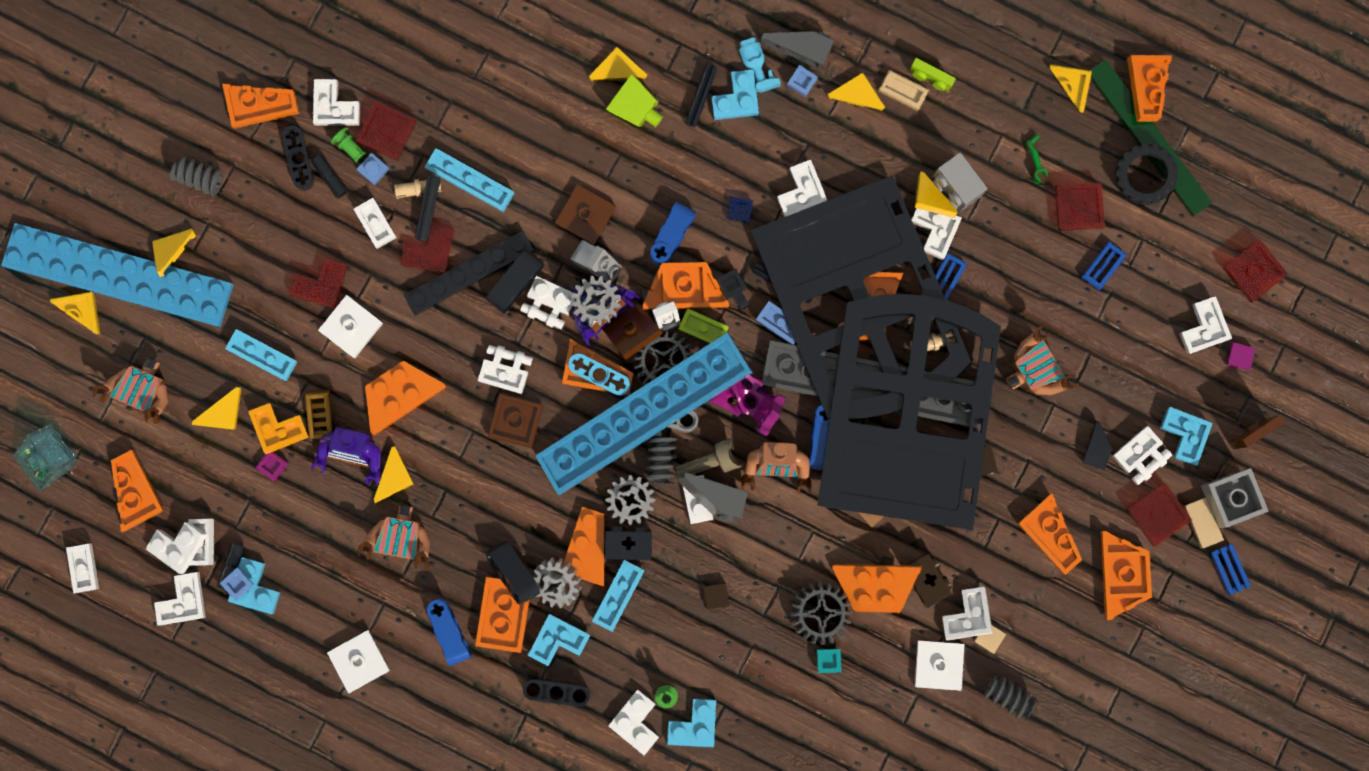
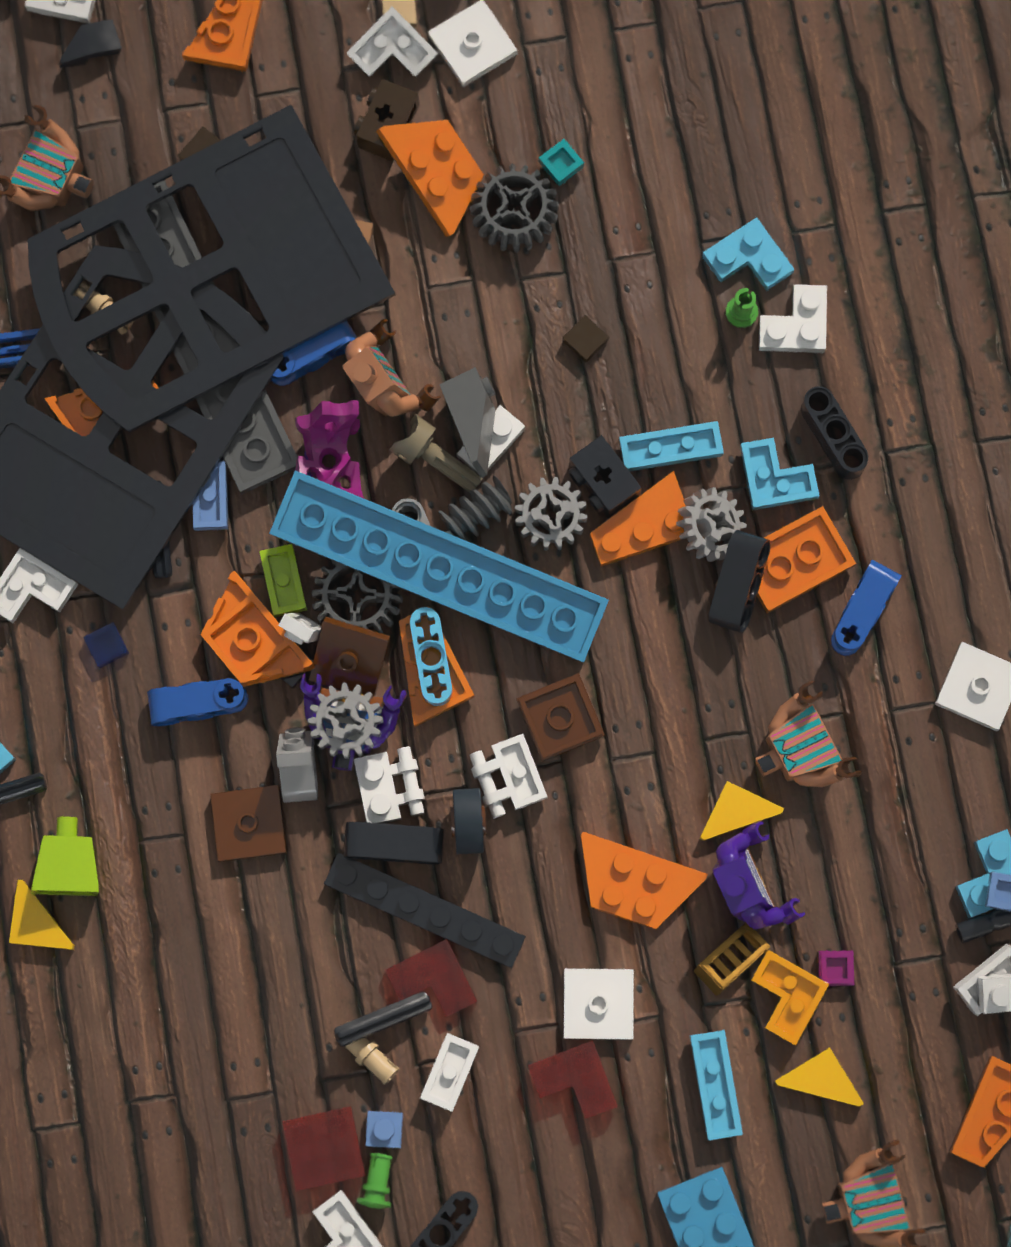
camera: 120 degrees left, 5 degrees down
black piece [311,155,348,199] -> none
medium azure plate [425,148,515,213] -> none
black plate [716,268,749,312] -> none
none -> black wheel [450,788,486,854]

